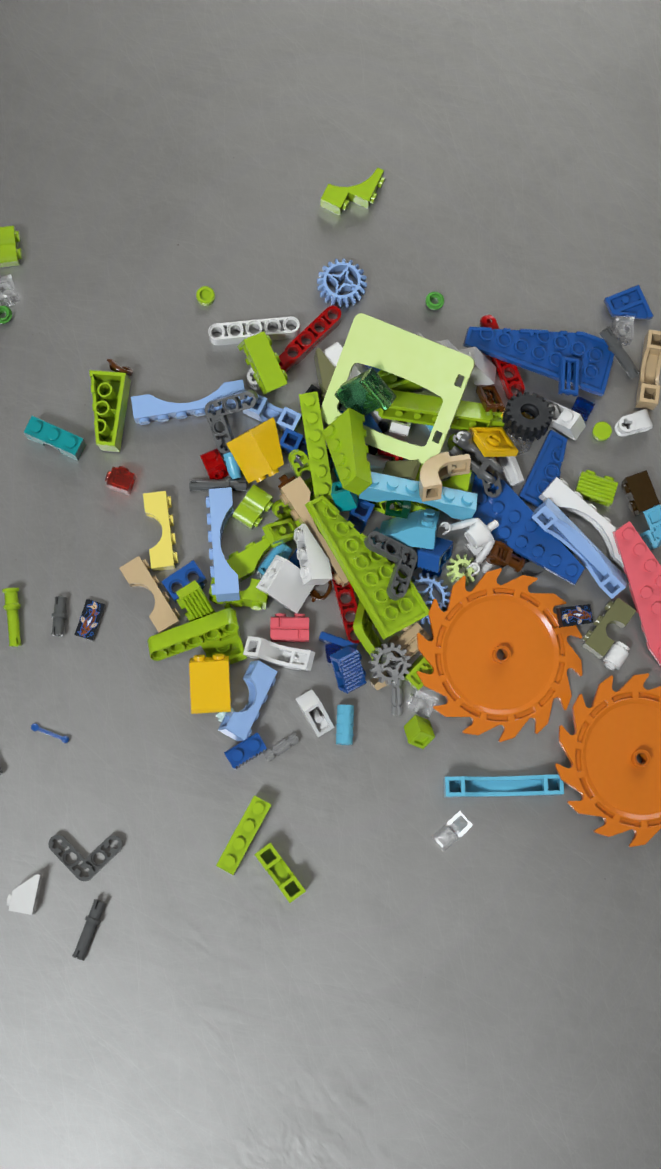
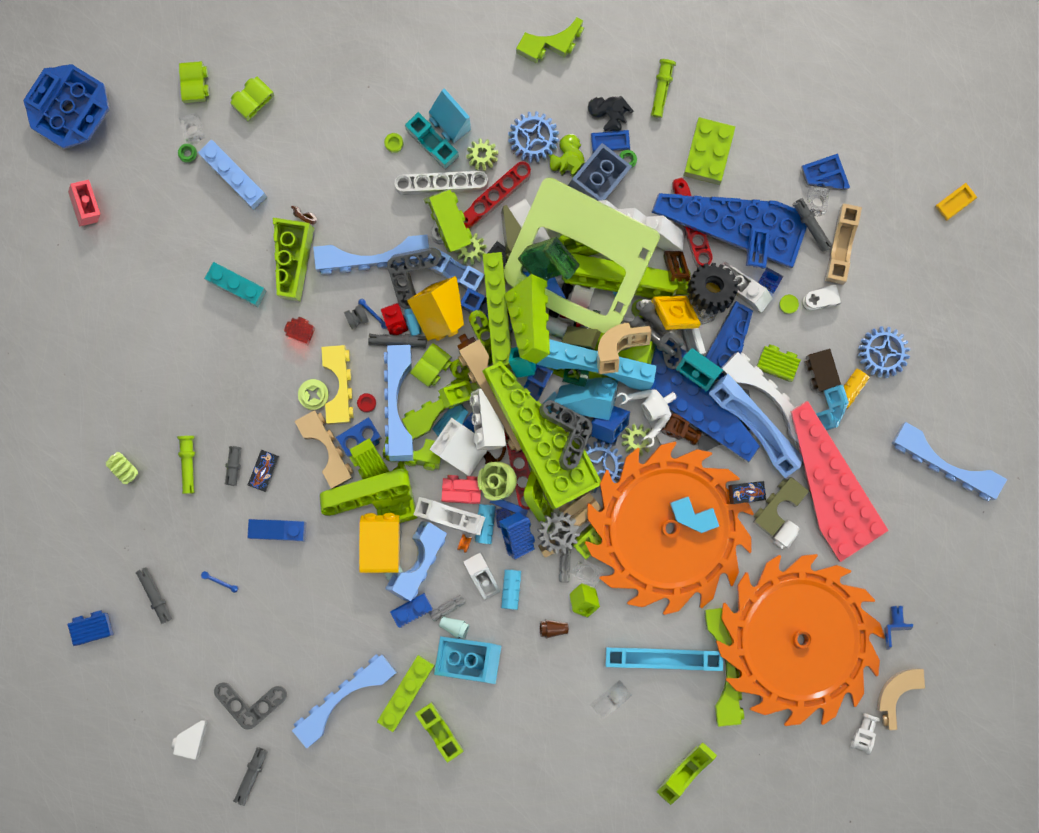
camera: 10 degrees right, 5 degrees up
none -> light blue arch [198,139,267,210]
none -> lime brick [230,76,274,121]
none -> blue slope [247,519,306,542]
none -> light blue arch [292,654,397,748]
none -> yellowish green gear [298,379,329,410]
none -> dark grey wheel [344,304,369,329]
none -> red tile [357,393,377,413]
none -> blue hinge [358,299,387,329]
none -> teal arch [405,112,459,170]
none -> medium azure slope [429,88,471,144]
none -> medium azure slope [434,636,501,684]
none -> light aqua cone [439,616,469,639]
none -> yellowish green gear [454,233,487,265]
none -> orange bush [457,534,472,553]
none -> yellowish green gear [466,138,498,171]
none -> medium azure axle [475,504,496,544]
none -> yellowish green cylinder [477,462,517,501]
none -> reddish brown cone [540,619,569,639]
none -> lime animal [548,134,585,178]
none -> sand blue brick [568,143,632,201]
none -> black animal [588,96,634,131]
none -> blue tile [591,130,630,153]
none -> lime pin [651,59,676,118]
none -> lime arch [656,742,717,805]
none -> medium azure tile [670,496,719,533]
none -> teal brick [676,348,723,391]
none -> lime brick [683,117,736,185]
none -> lime arch [704,608,744,727]

